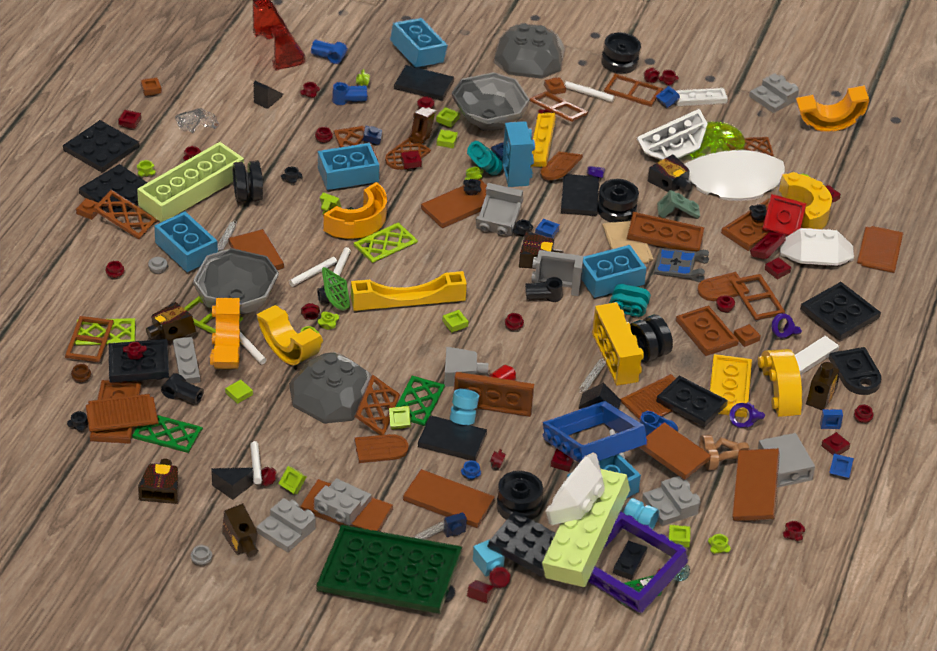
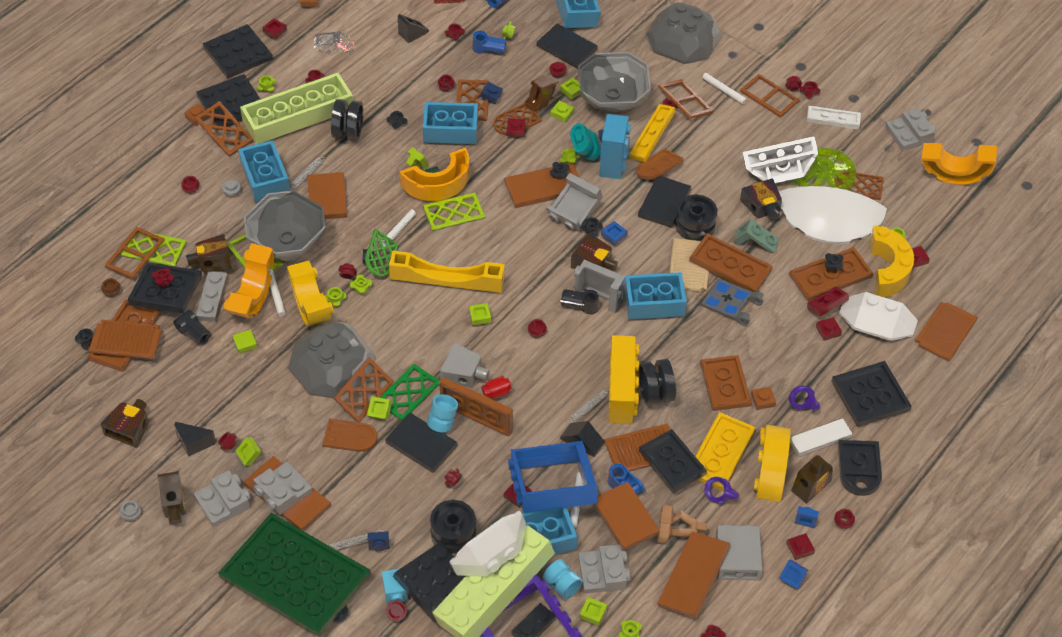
camera: 20 degrees right, 10 degrees up
green window [132,415,203,453] -> none
white bar [250,441,262,484] -> none
white bar [289,257,337,287] -> none
dark orange tile [403,469,495,528] -> none
blue plate [461,461,481,479] -> none
dark red slope [467,580,495,603] -> none
dark orange plate [544,77,566,95] -> none
dark purple tile [587,166,605,178] -> none
black wheel [601,32,641,74] -> none
teal brick [609,284,651,317] -> none
blue plate [656,86,680,108] -> none
dark orange window [697,272,749,301] -> none
dark red plate [716,295,735,313] -> none
dark orange window [730,274,785,320] -> none
red tile [762,194,807,236] -> none

